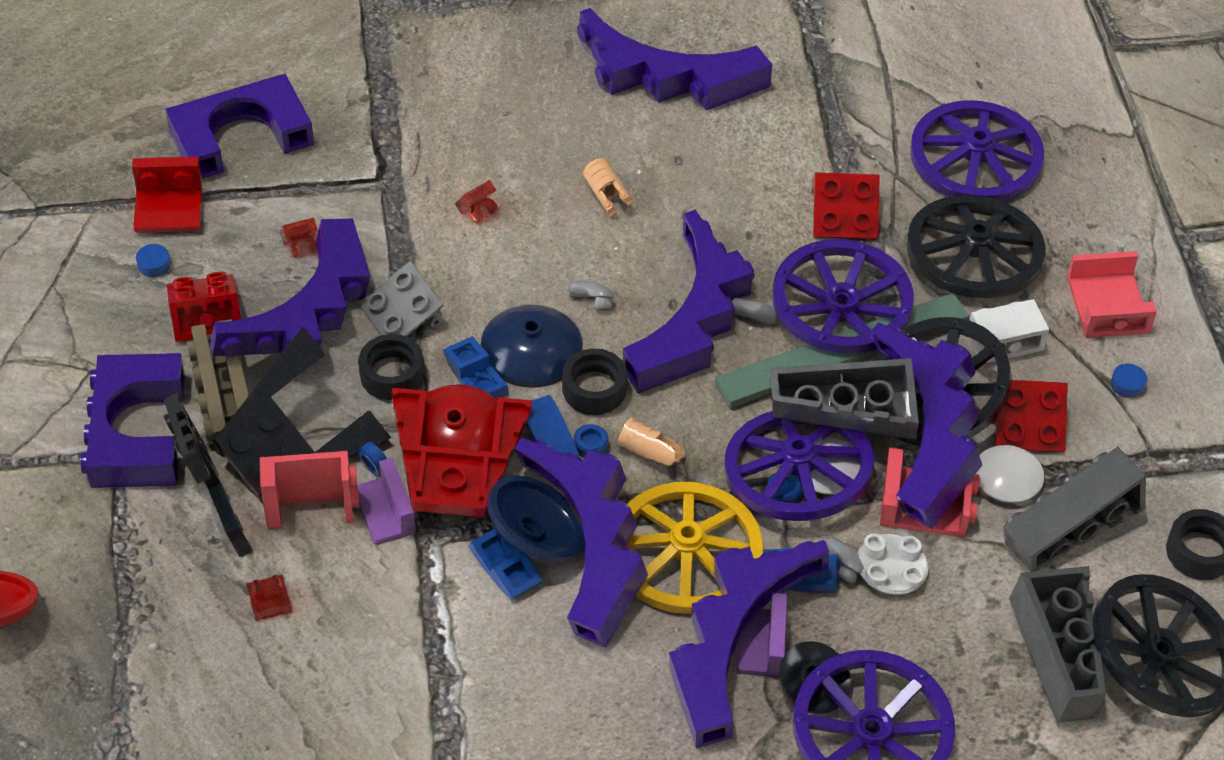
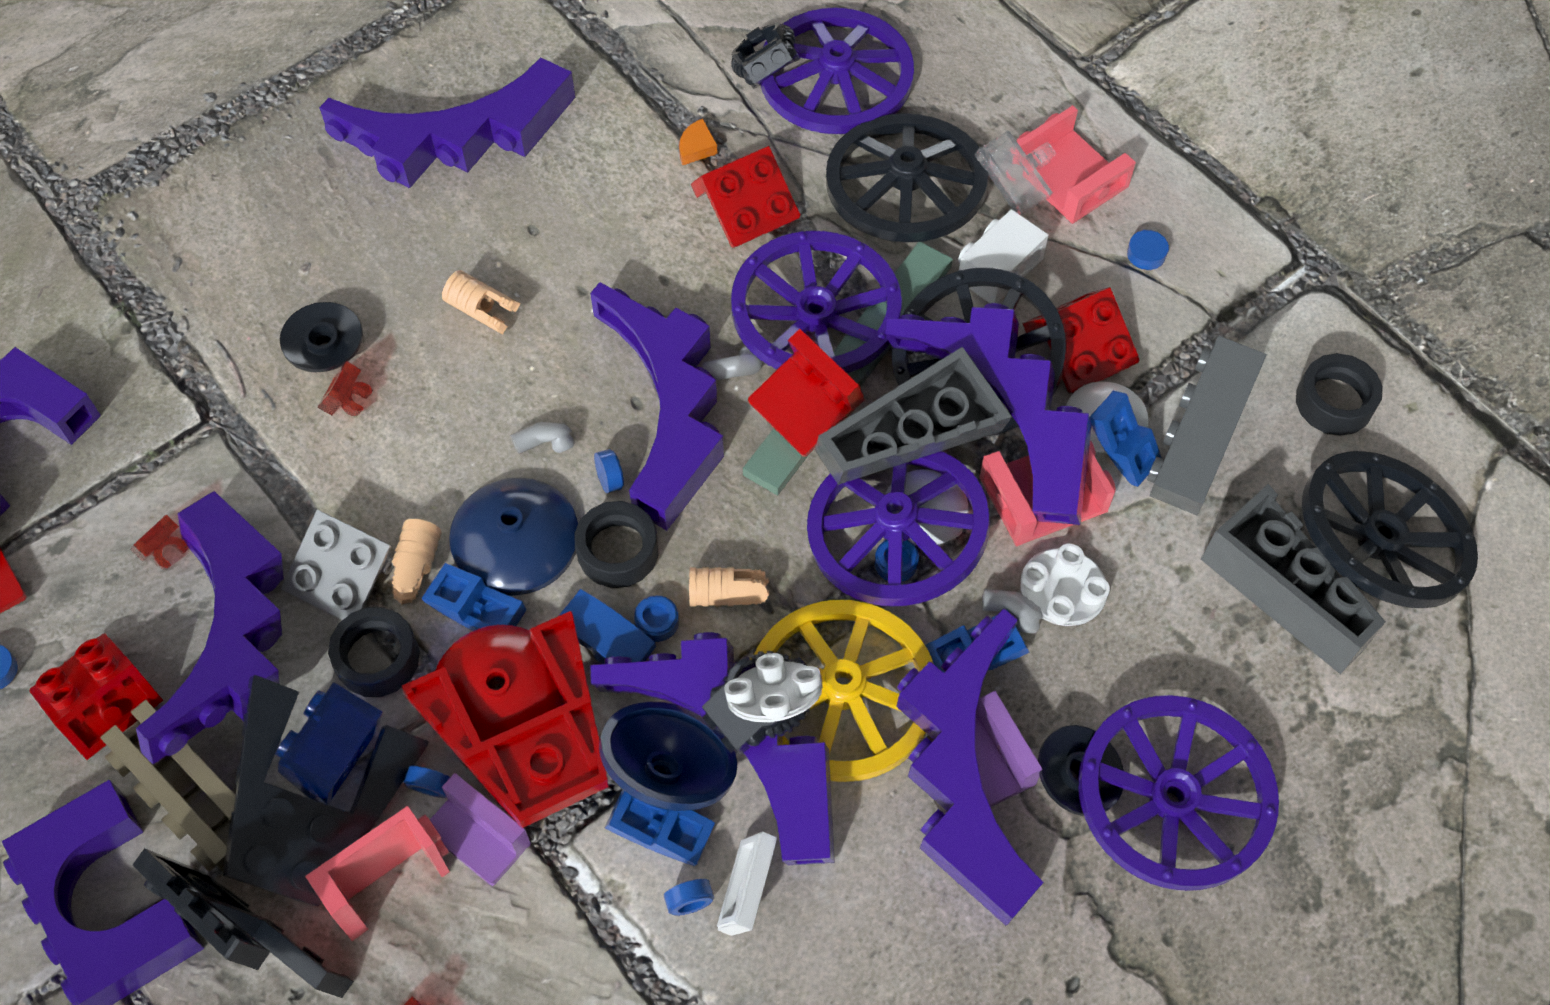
camera: 30 degrees left, 10 degrees up
none -> clear blue slope [275,682,383,805]
none -> black dish [280,302,363,373]
none -> light nougat hinge [392,519,442,605]
none -> blue tile [594,449,624,494]
none -> blue tile [664,879,715,916]
none -> orange tile [679,118,718,166]
none -> black piece [702,651,811,755]
none -> white tile [717,832,777,936]
none -> white dish [724,653,823,722]
none -> black piece [731,22,800,89]
none -> red bracket [748,329,865,457]
none -> clear plate [975,130,1056,216]
none -> blue slope [1090,390,1162,487]

